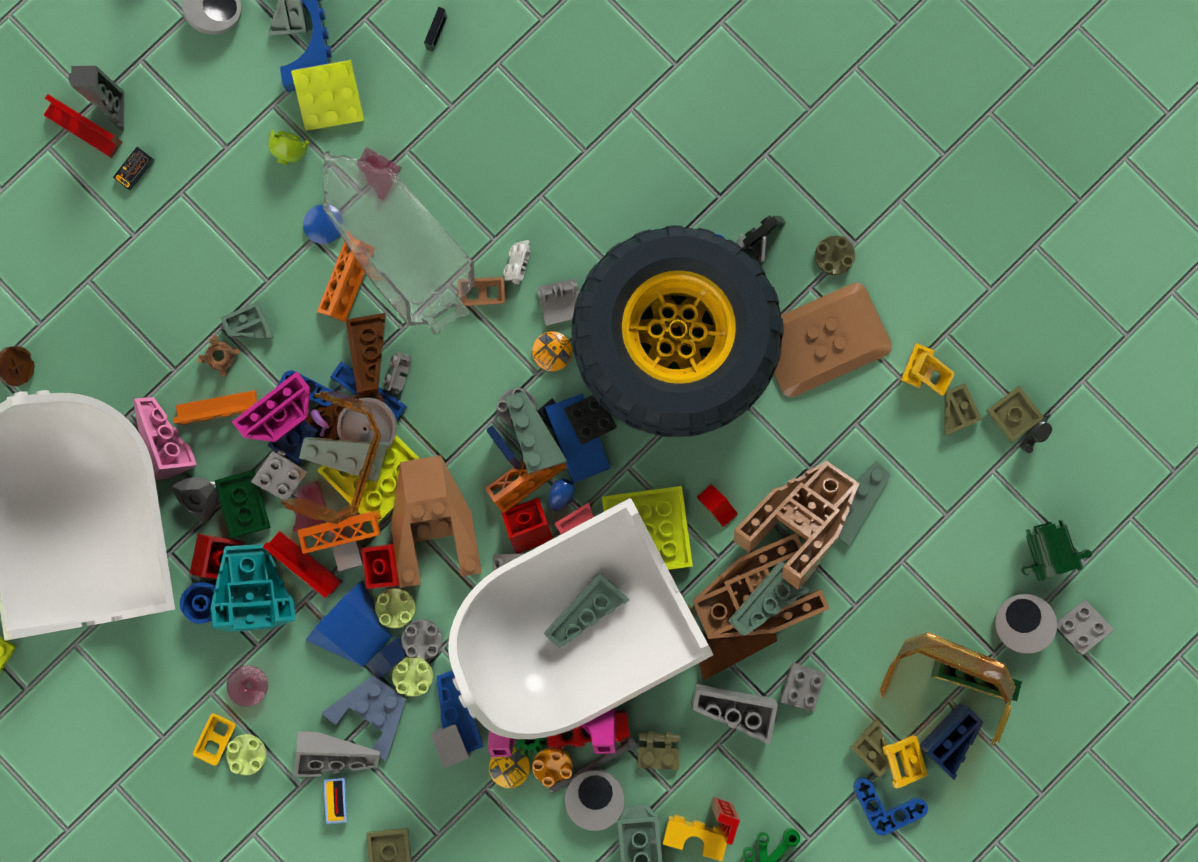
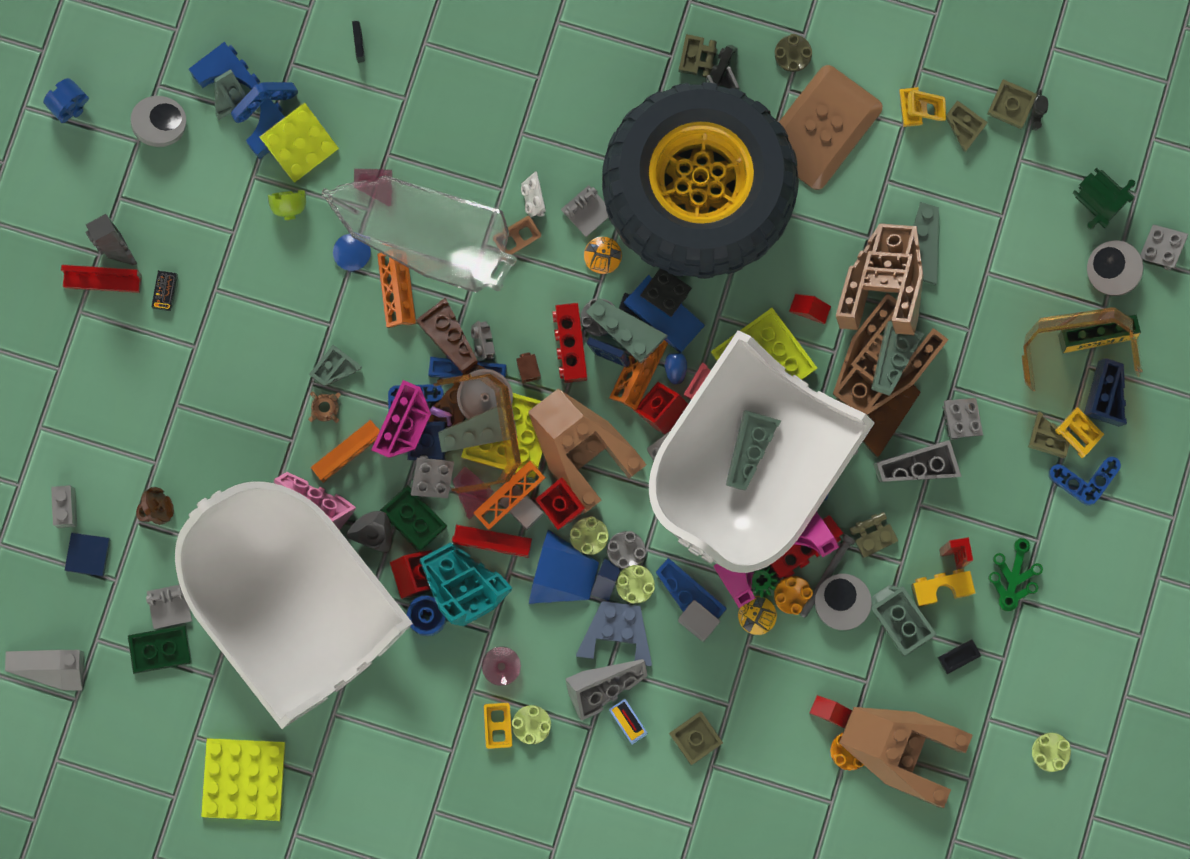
camera: 30 degrees left, 5 degrees down
none -> blue beam [231,82,298,123]
none -> copper brick [516,353,541,384]
none -> red brick [552,303,587,383]
none -> olive plate [678,34,717,78]

